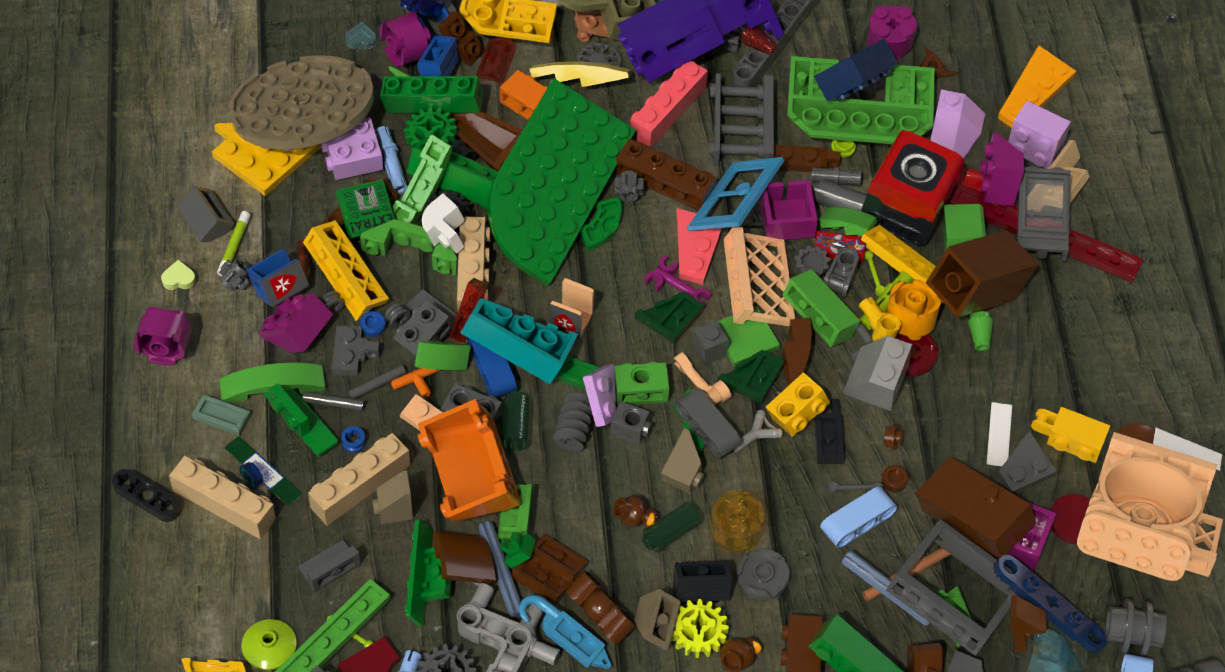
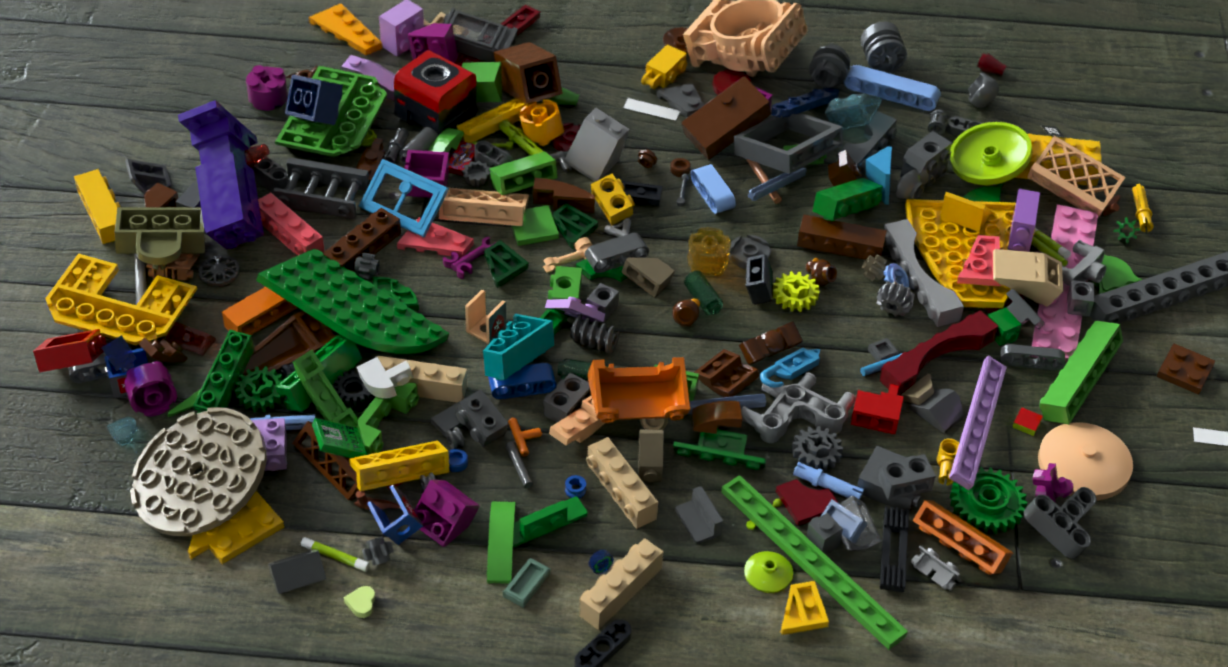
camera: 80 degrees left, 10 degrees down
magenta brick [133,307,192,365] -> none
dark green sticker [224,436,302,506] -> none
dark grey piece [302,392,364,411] -> none
dark grey hinge [332,326,380,376] -> none
bright green slope [415,340,471,370] -> none
blue brick [417,35,459,76] -> none
clear red piece [449,278,488,343] -> none
green tile [500,532,536,569] -> none
light yellow slope [530,61,632,87] -> none
dark tan slope [634,589,681,650] -> none
dark grey brick [692,321,729,366] -> none
yellow pin [859,297,901,341] -> none
reddish brown slope [1011,595,1047,652] -> none
white sticker [1153,428,1222,471] -> none

